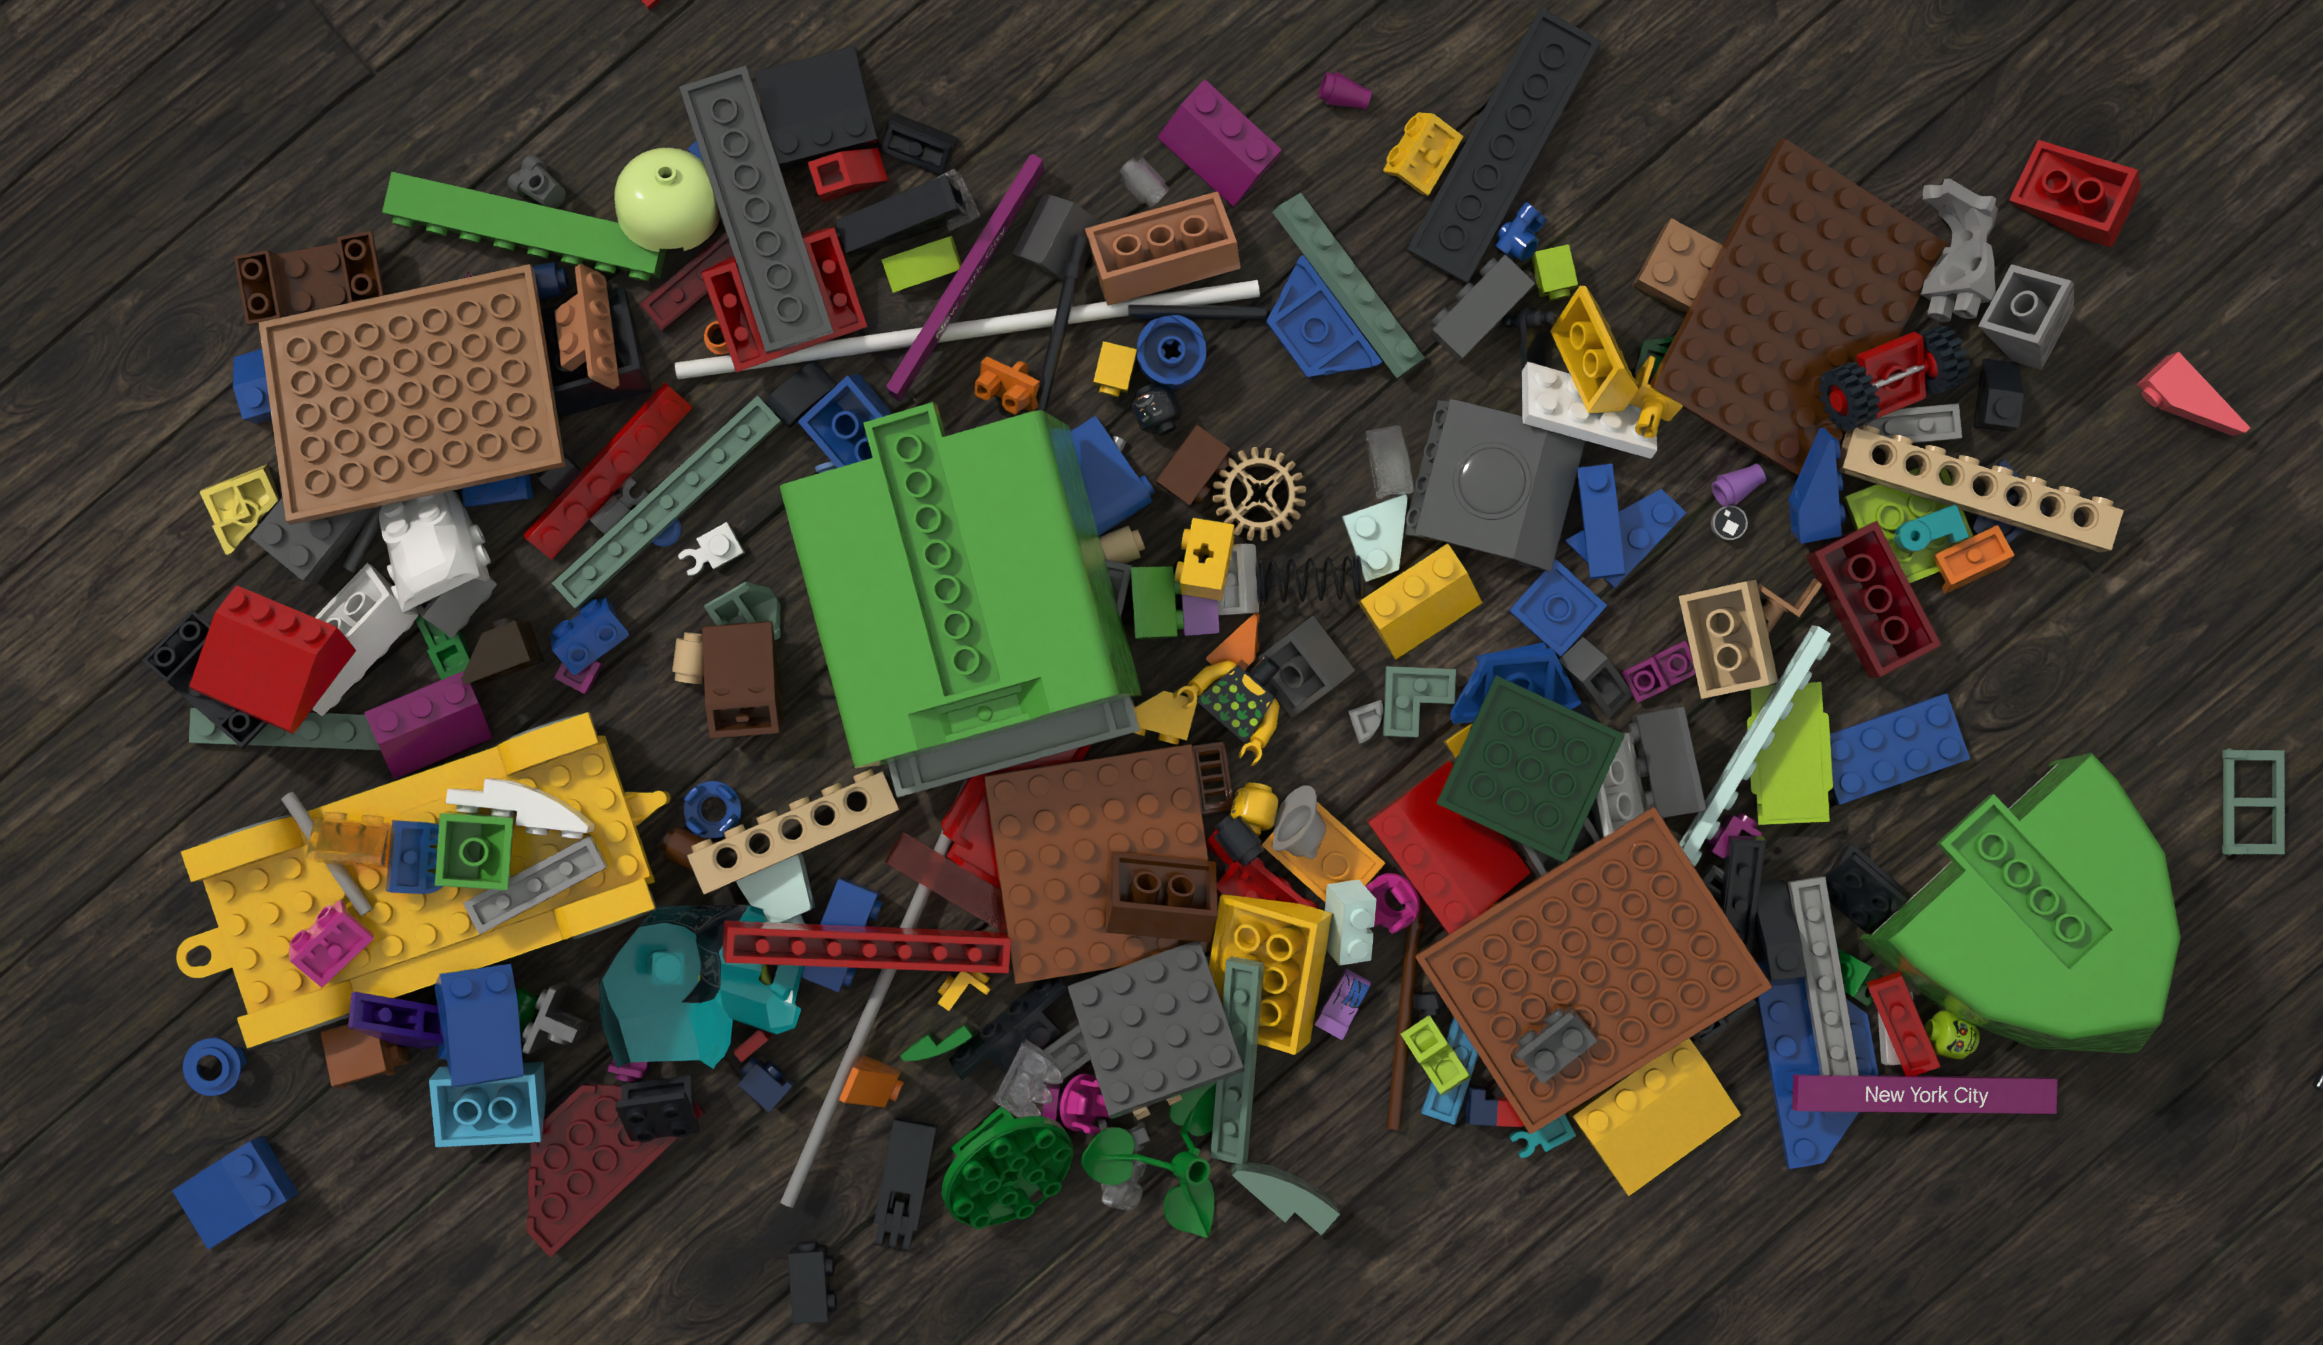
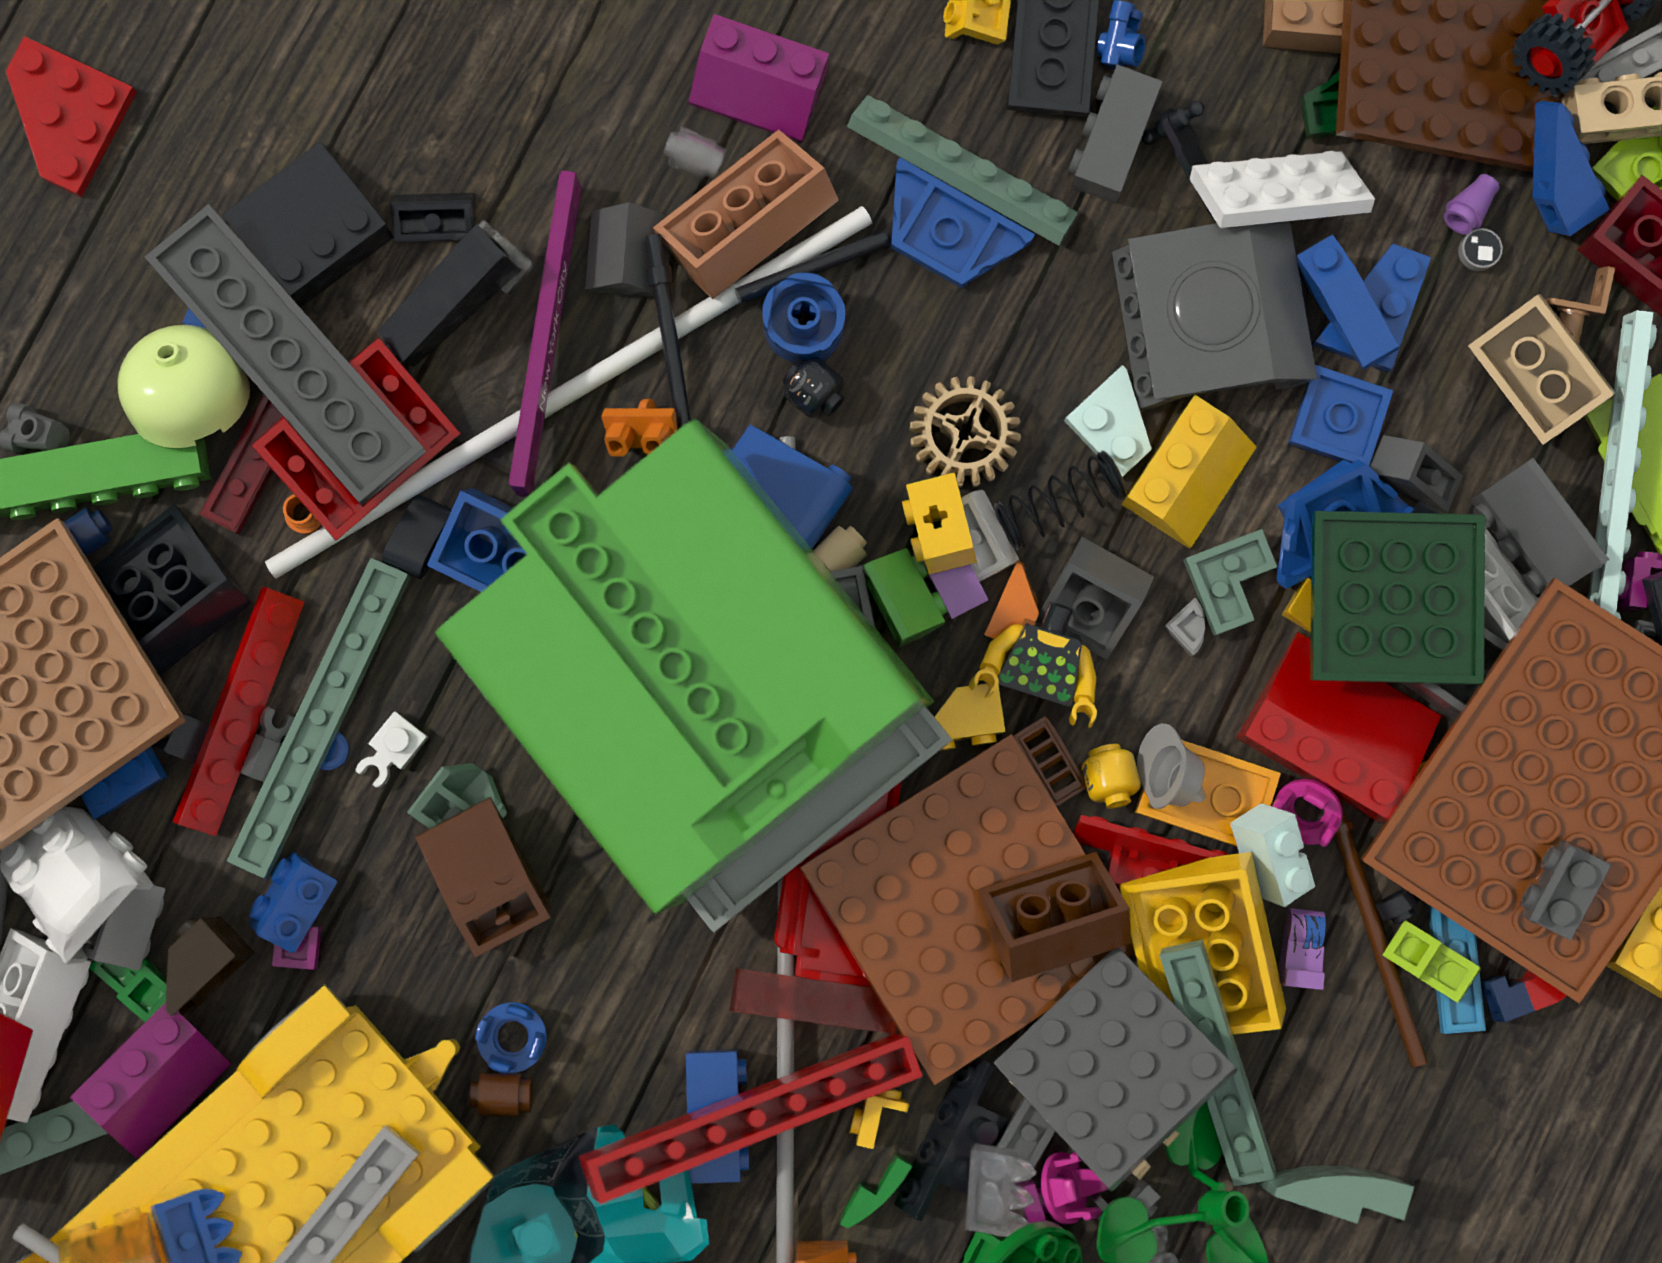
camera: 25 degrees left, 5 degrees down
bright green slope [435,811,514,890] -> none
white slope [446,778,595,839] -> none
nougat bracket [555,264,619,389] -> none
tan brick [672,632,704,684] -> none
tan brick [687,769,899,895] -> none
light aqua torso [736,853,815,924] -> none
red slope [808,148,889,203] -> none
lime slope [882,236,962,293] -> none
yellow brick [1093,341,1137,397] -> none
reddish brown brick [1156,425,1231,508] -> none
black brick [1214,814,1264,868] -> none
clear slope [1365,425,1414,499] -> none
teal plate [1509,1114,1576,1158] -> none
lime brick [1531,244,1578,301] -> none
yellow slope [1550,286,1639,413] -> none
magenta slope [1622,639,1696,703] -> none
yellow bracket [1629,356,1683,438] -> none

